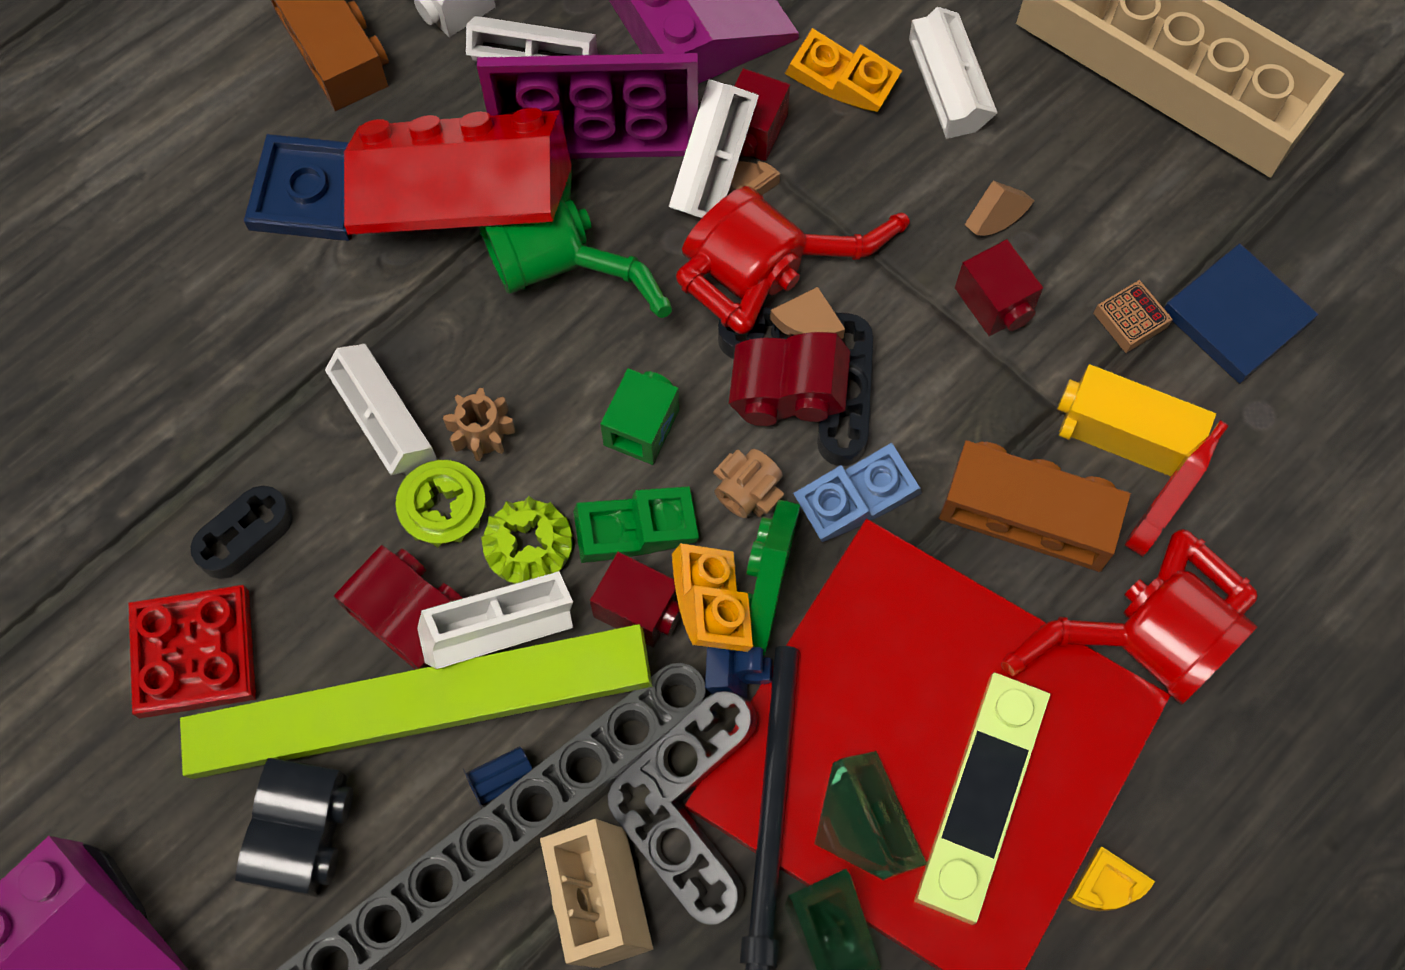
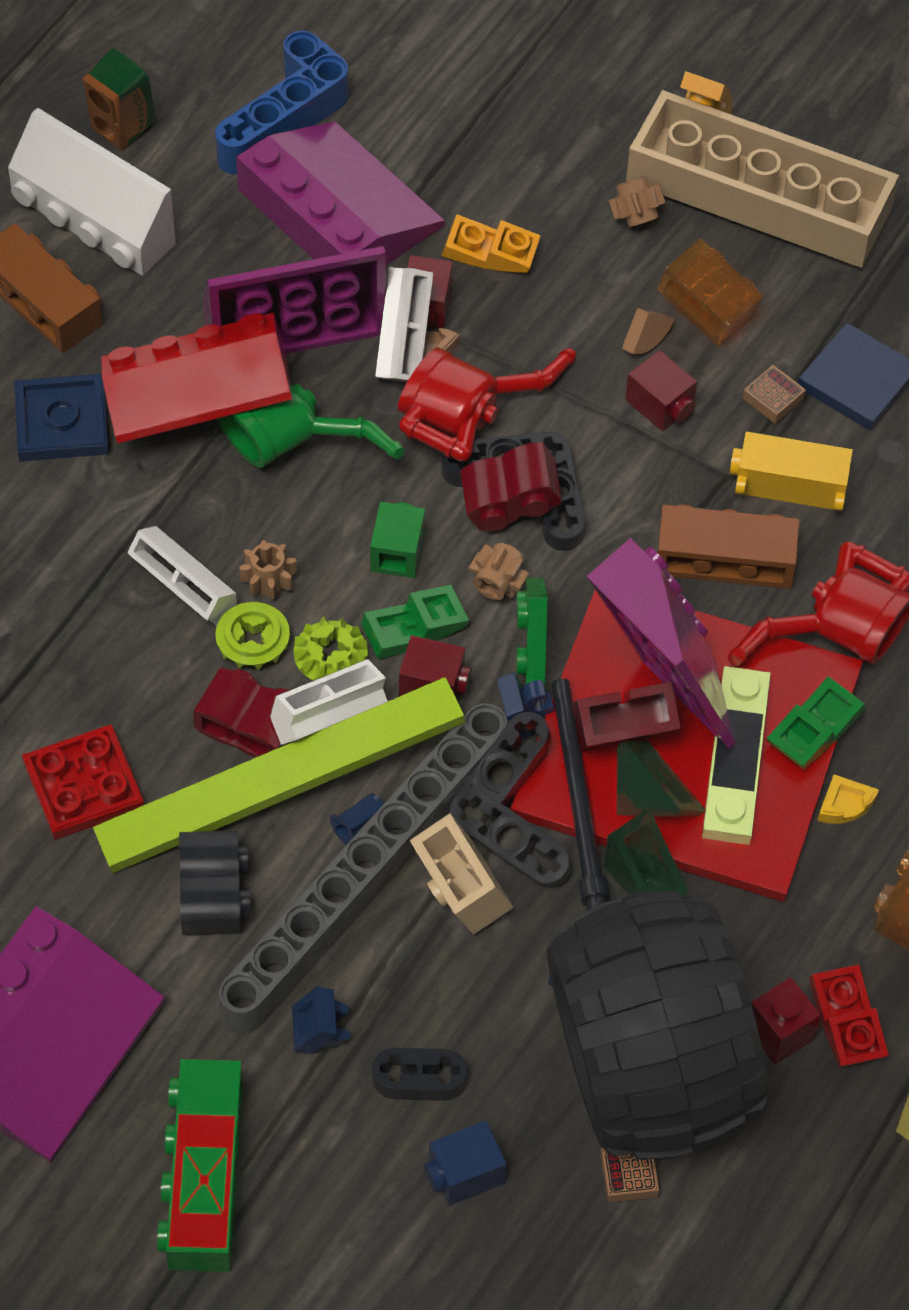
camera: 15 degrees left, 10 degrees down
black beam [190,485,293,579] -> none
white piece [466,16,598,61] -> none
light orange slope [672,543,753,652] -> none
medium nougat tile [770,287,845,339] -> none
medium blue slope [793,443,922,542] -> none
white piece [909,7,997,139] -> none
red piece [1124,420,1229,557] -> none
none -> dark red piece [573,682,681,750]
none -> magenta slope [587,538,736,749]
none -> medium nougat gear [609,176,665,227]
none -> clear orange brick [657,238,763,347]
none -> green slope [766,676,865,770]

